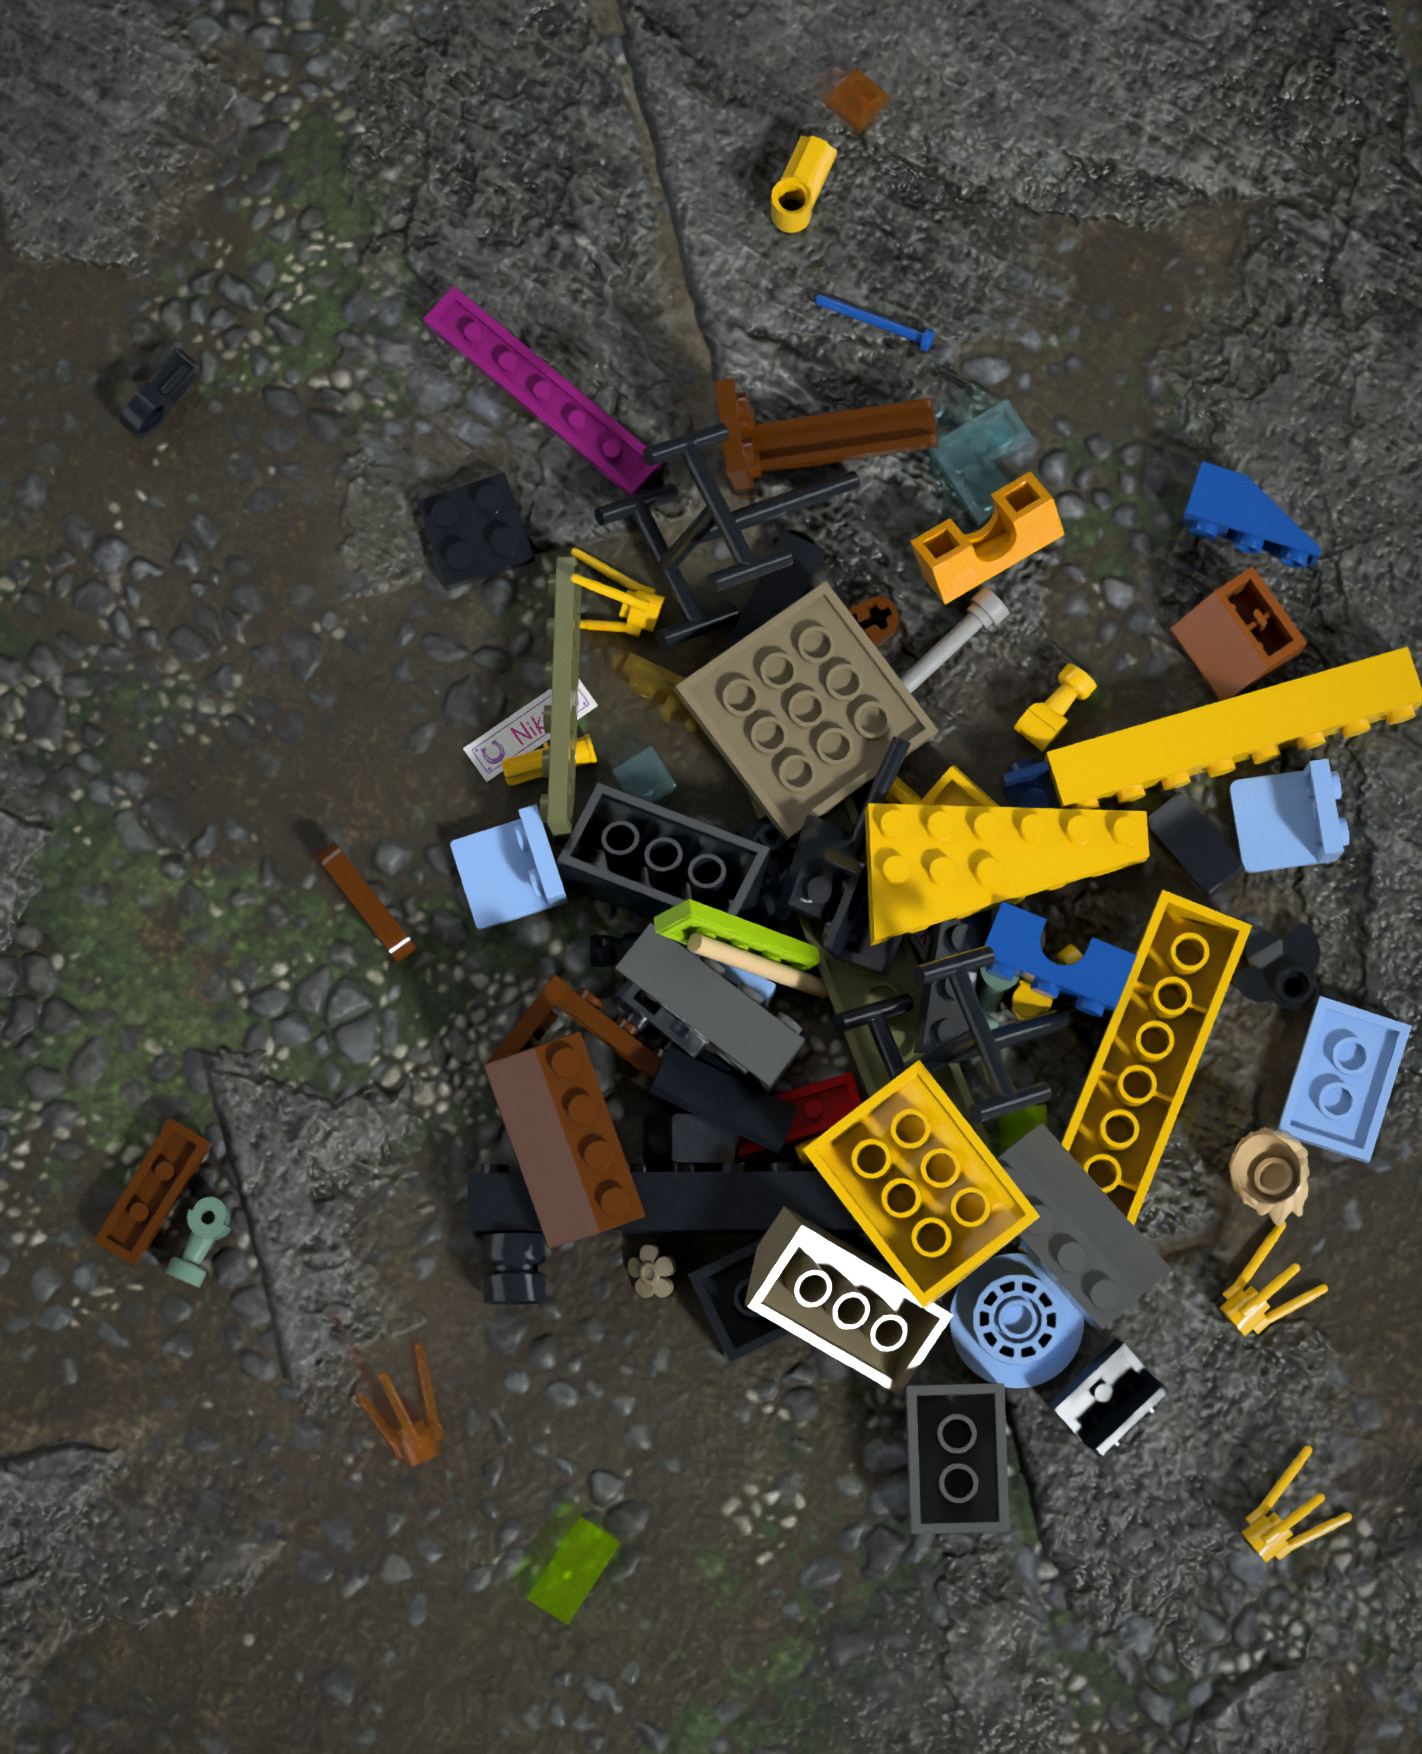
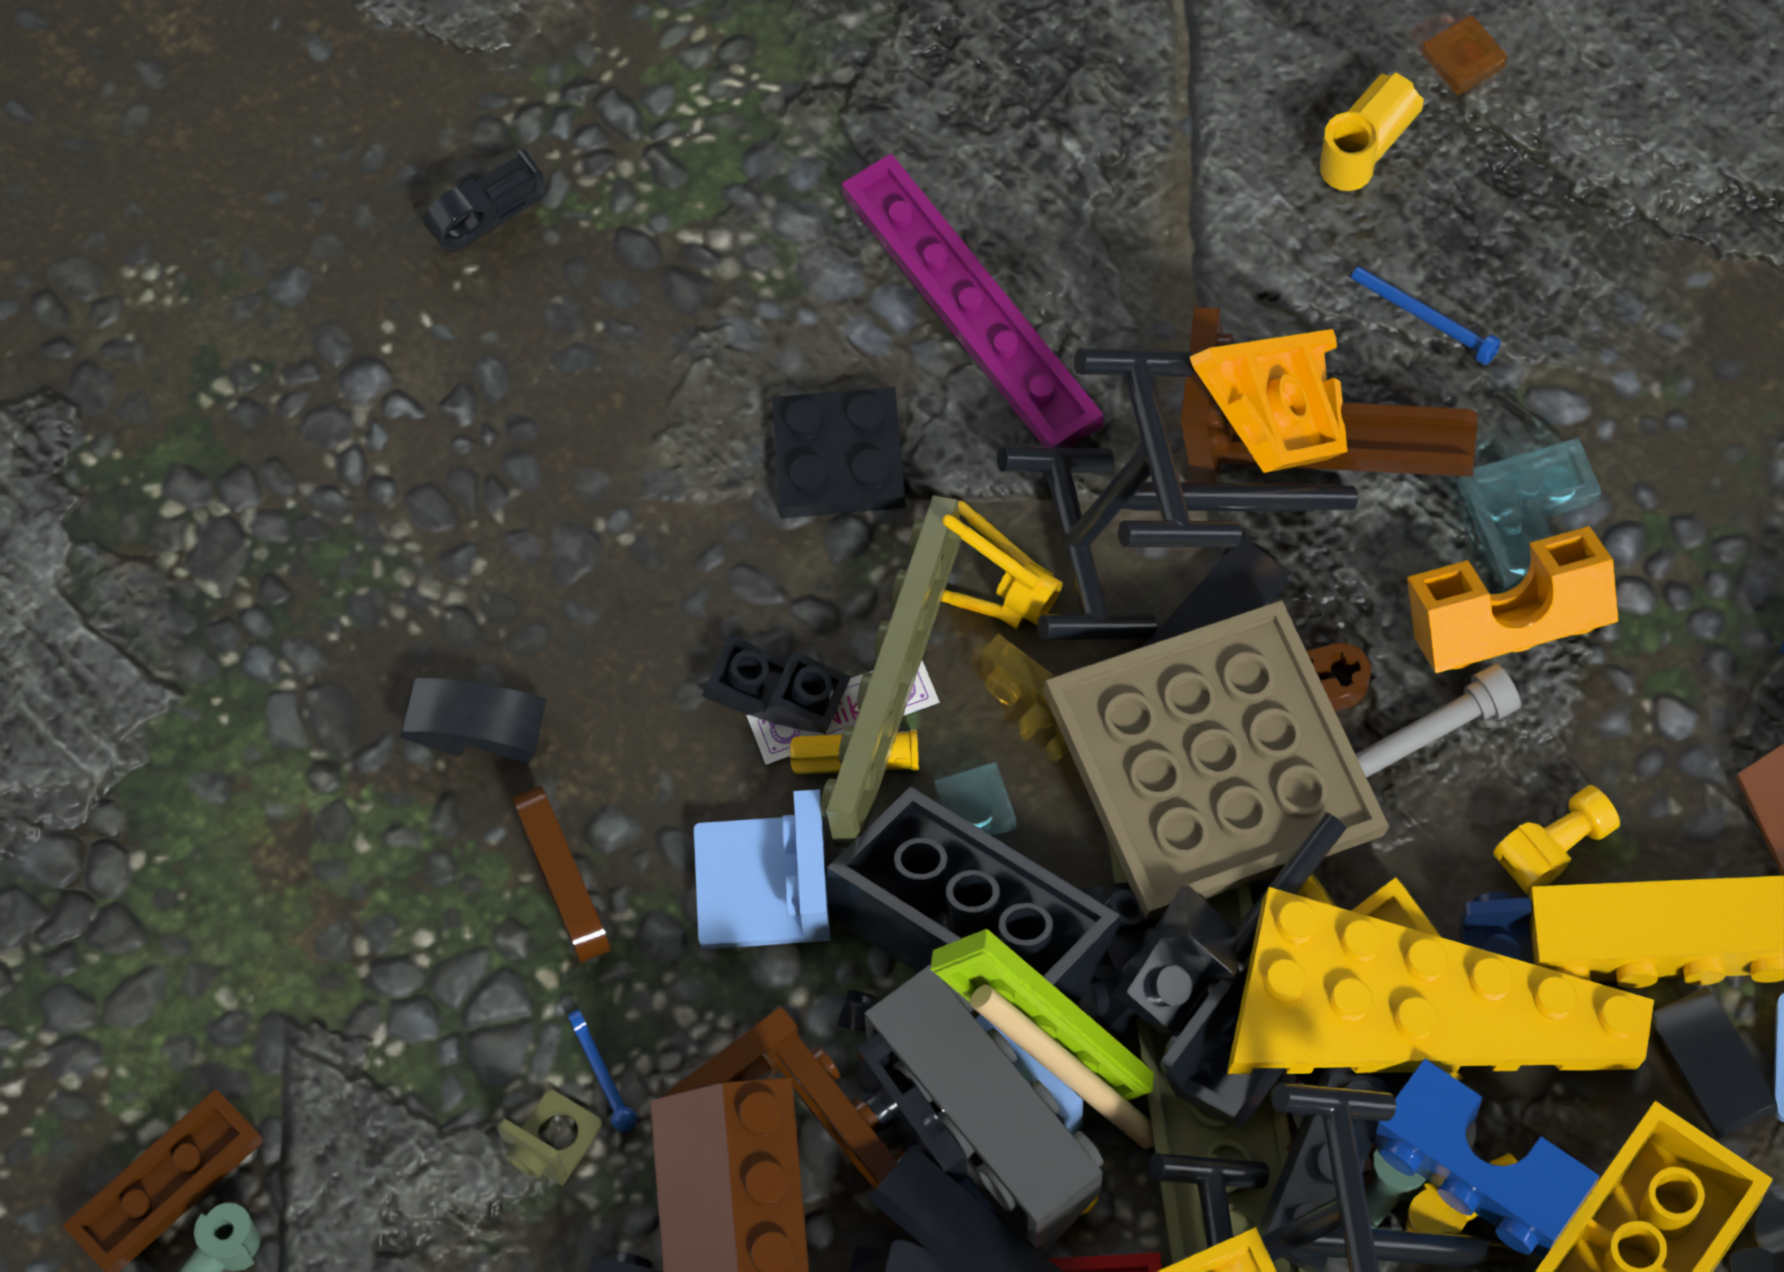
camera: 15 degrees right, 15 degrees down
none -> black slope [399,678,546,764]
none -> olive bracket [497,1090,603,1186]
none -> blue hinge [567,1009,638,1133]
none -> black slope [702,634,851,734]
none -> light orange wing [1189,329,1348,473]

